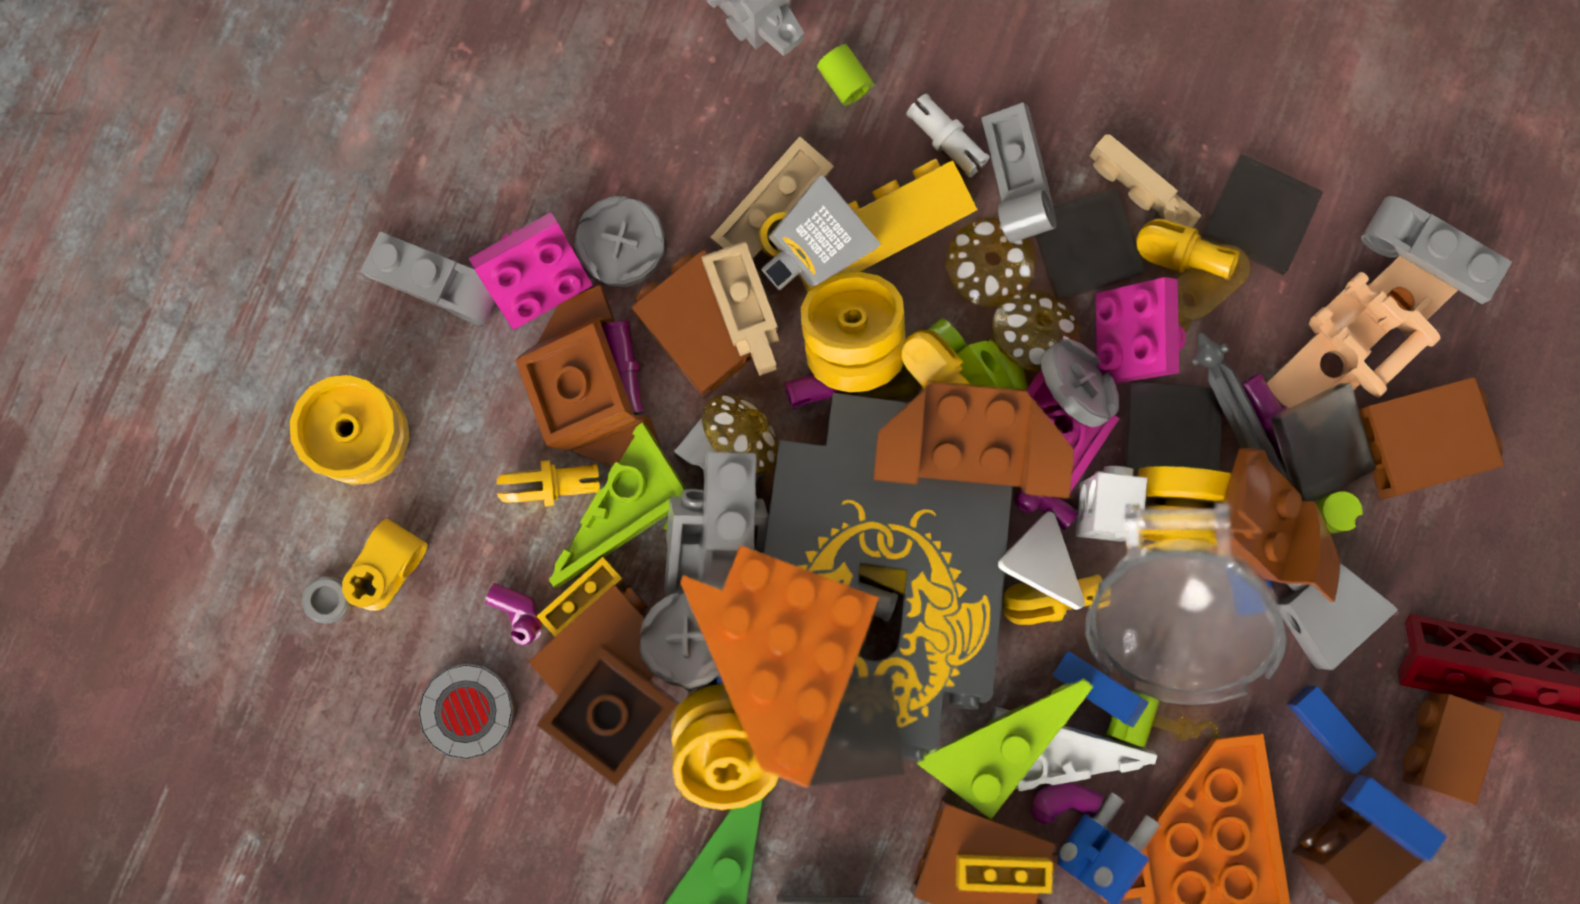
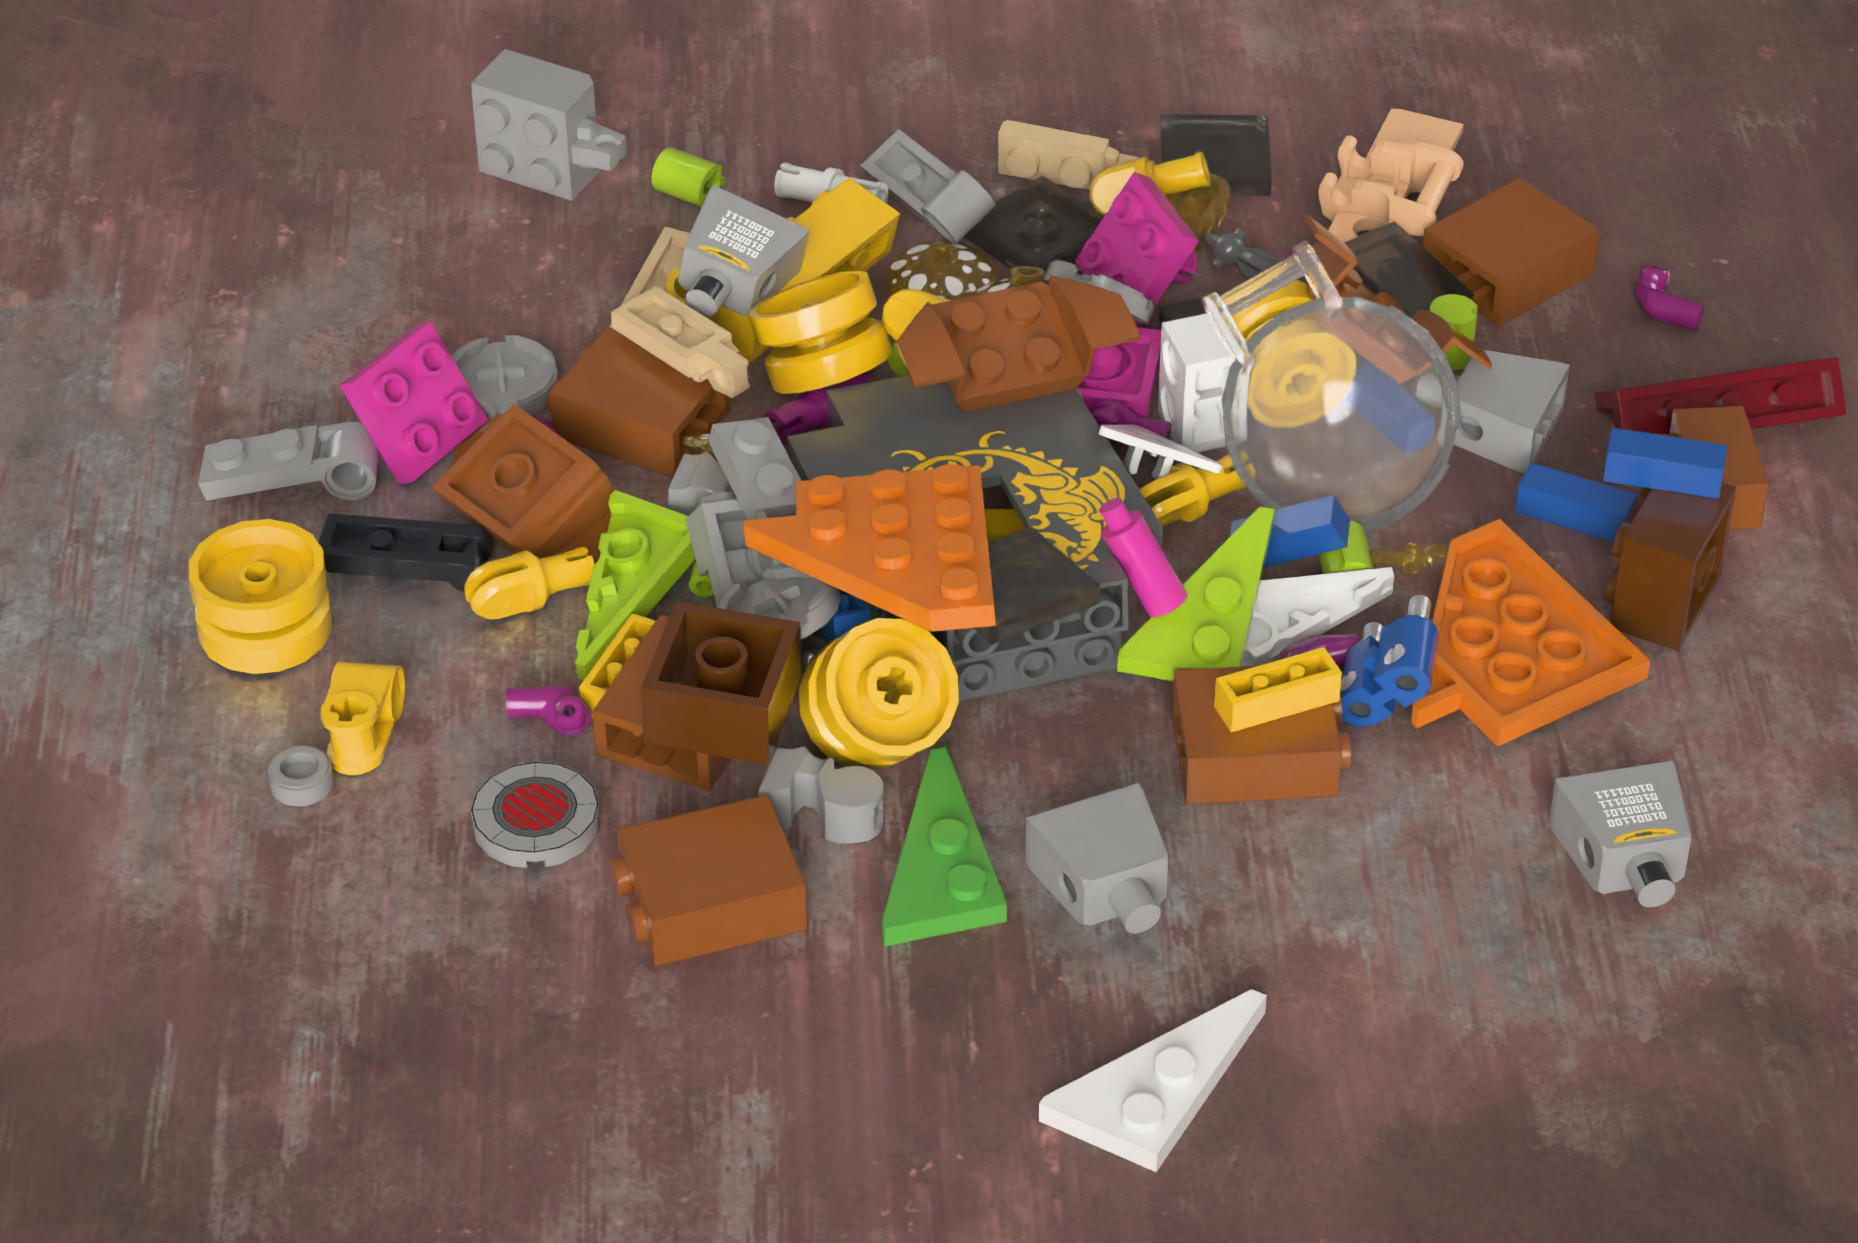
camera: 20 degrees left, 40 degrees down
light grey plate [1361,196,1512,304] -> none
none -> black plate [318,513,495,592]
none -> dark orange brick [609,794,807,966]
none -> light grey leg [758,746,884,844]
none -> dark pink cylinder [1099,498,1188,617]
none -> magenta arm [1634,265,1705,331]

